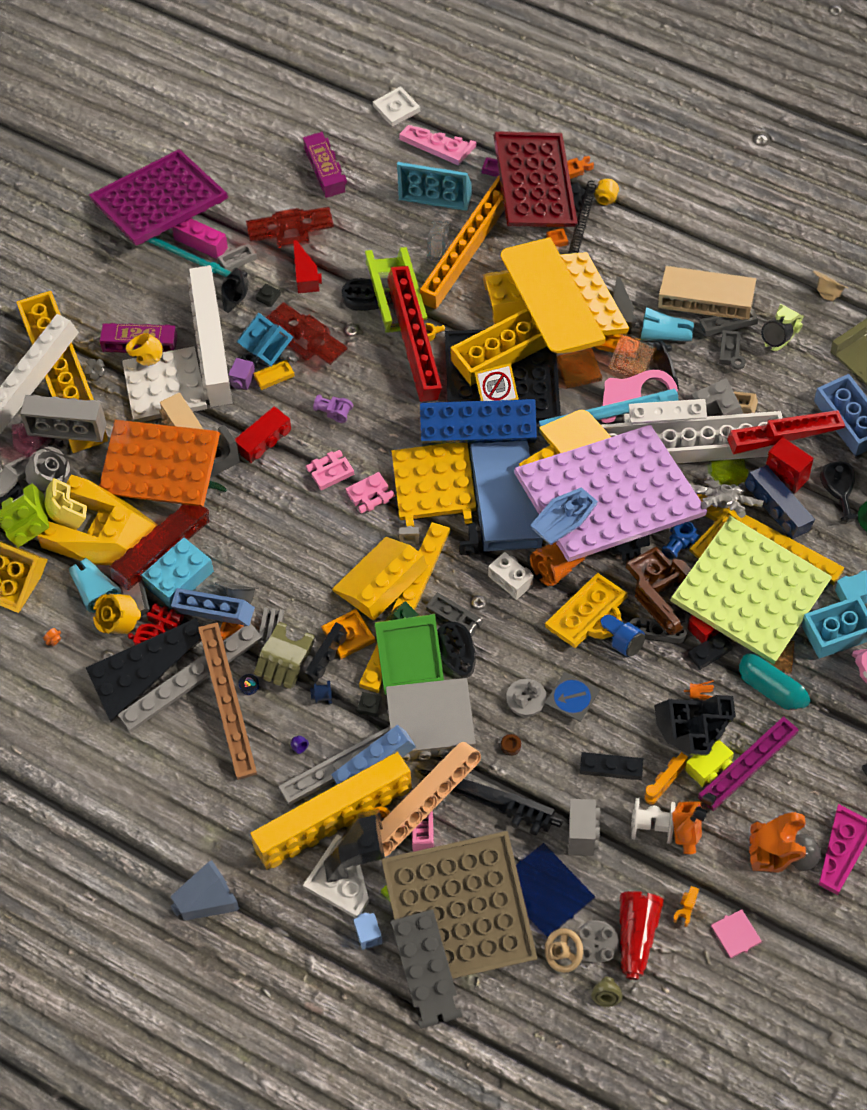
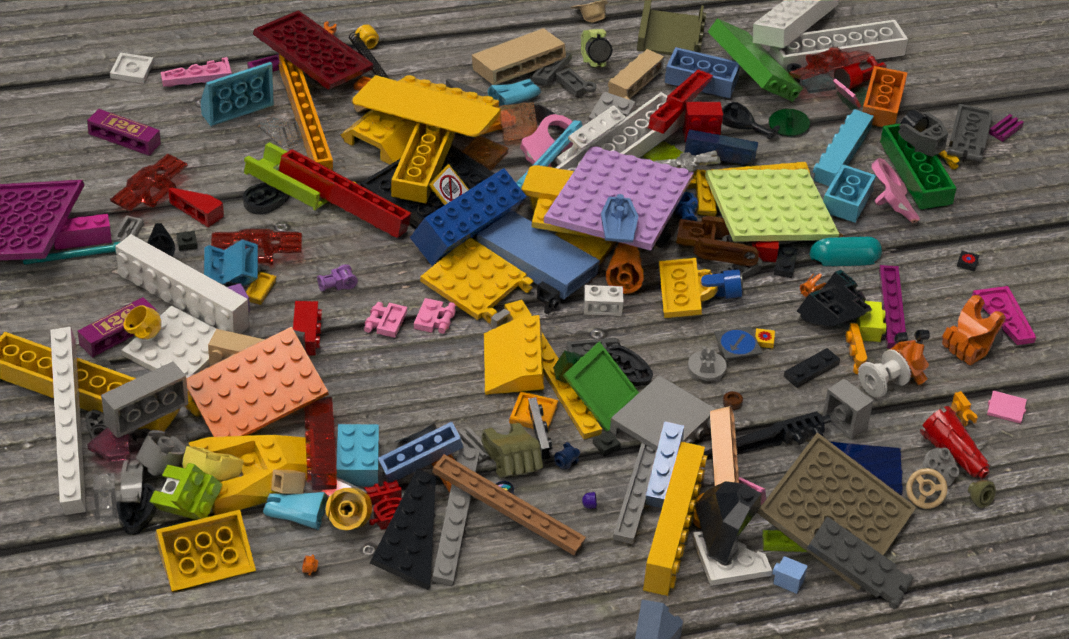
camera: 50 degrees left, 15 degrees down
none -> tan brick [271,469,306,494]
none -> tan brick [608,49,664,99]
none -> yellow tile [755,328,775,349]

